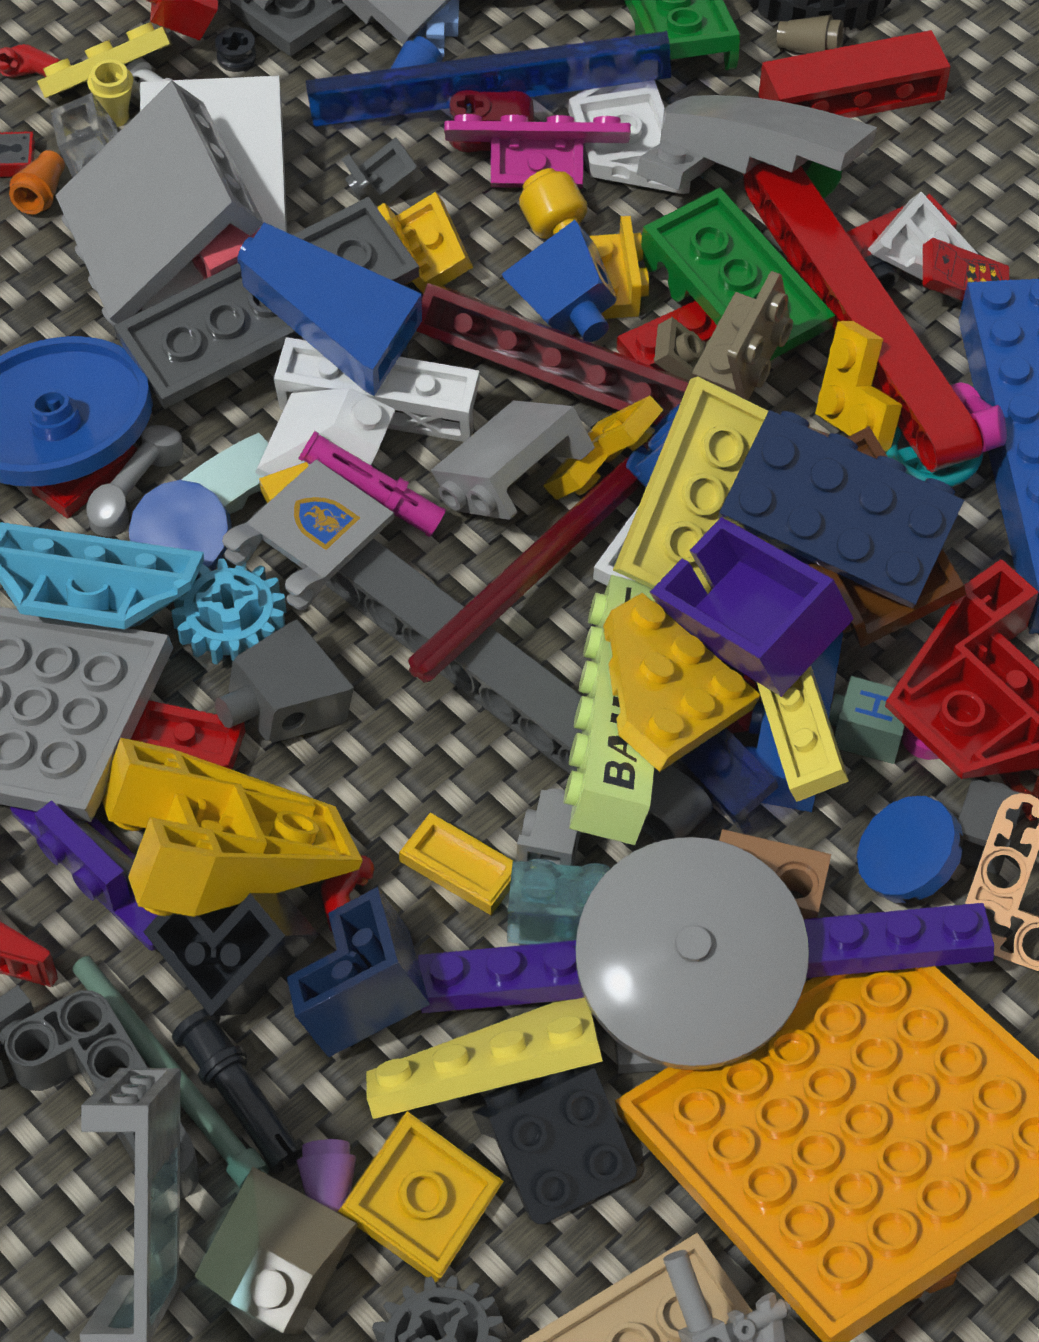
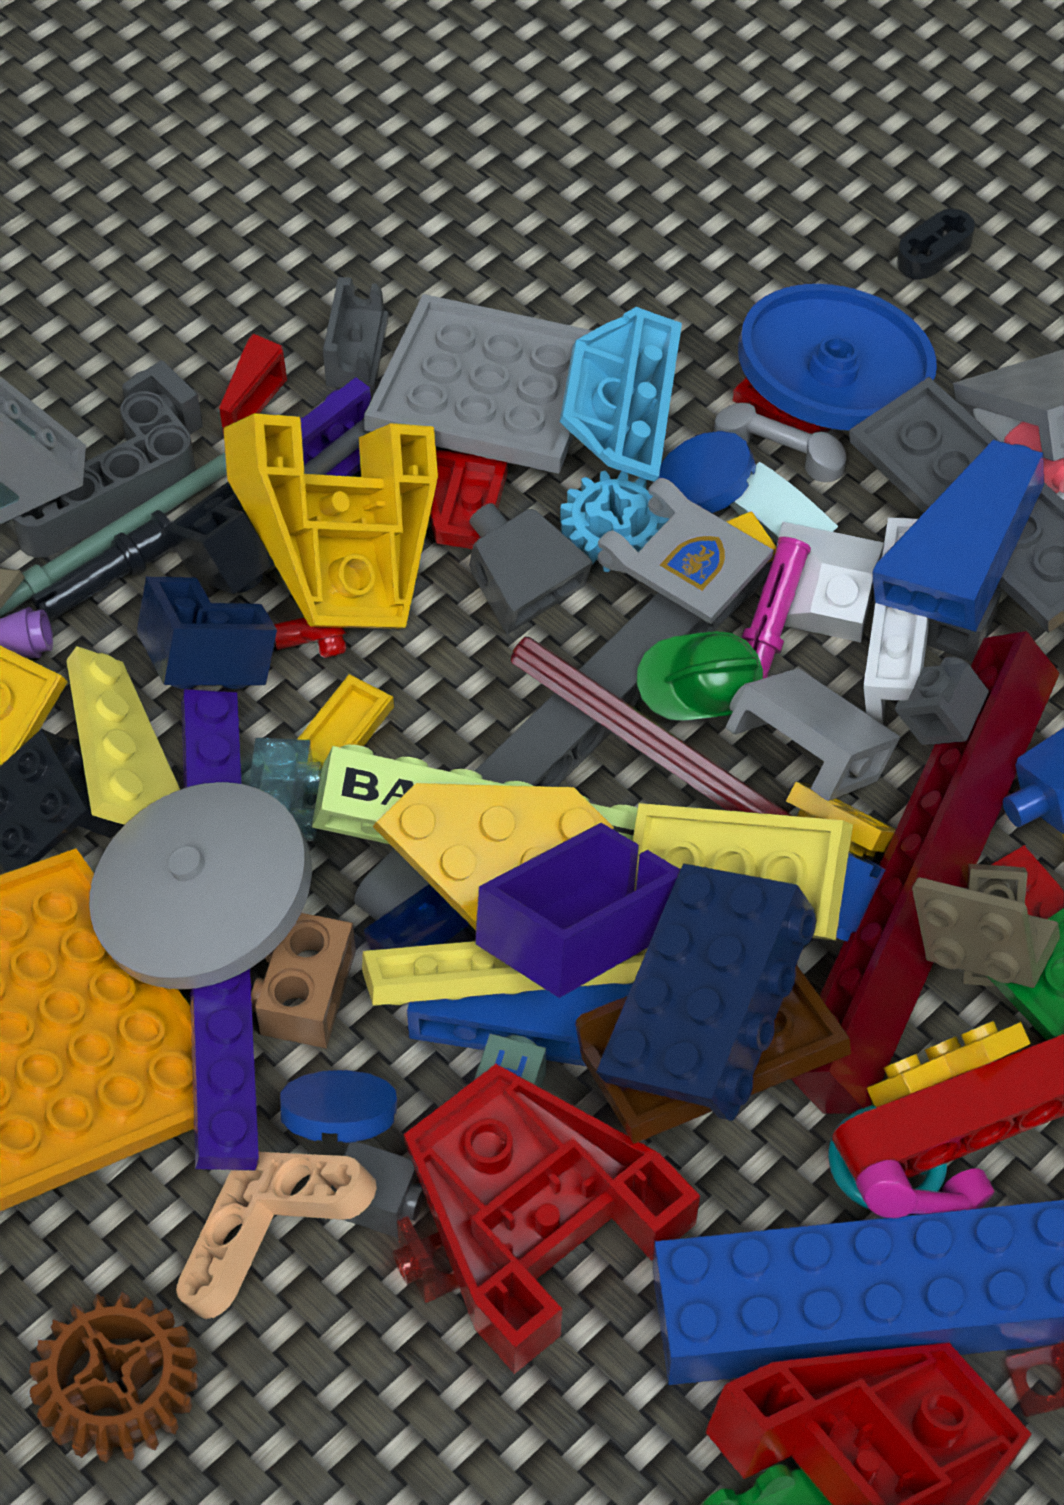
camera: 90 degrees right, 0 degrees up
none -> green piece [637,631,763,721]
none -> dark grey brick [895,657,989,745]

